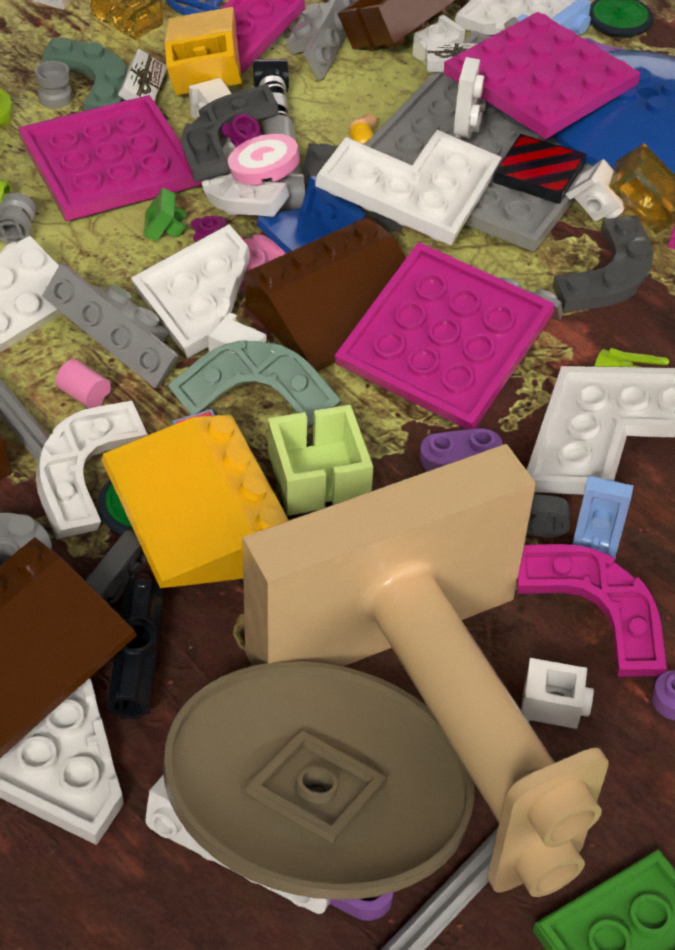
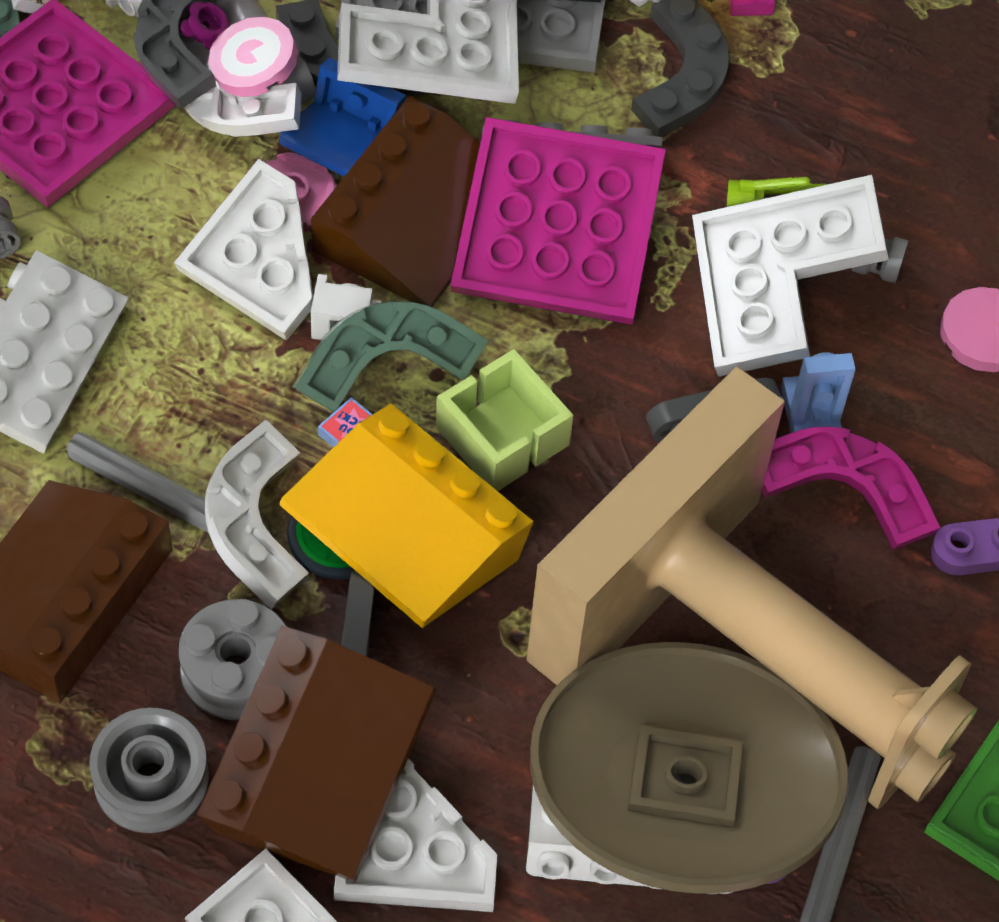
camera: 25 degrees left, 10 degrees up
light grey bracket [42,263,179,388] -> none
bright pink piece [56,359,111,409] -> none
black piece [107,579,165,720] -> none
bright green tile [144,187,186,242] -> none
magenta plate [191,216,227,243] -> none
medium lavender plate [419,428,503,471] -> none
white brick [521,658,594,729] -> none

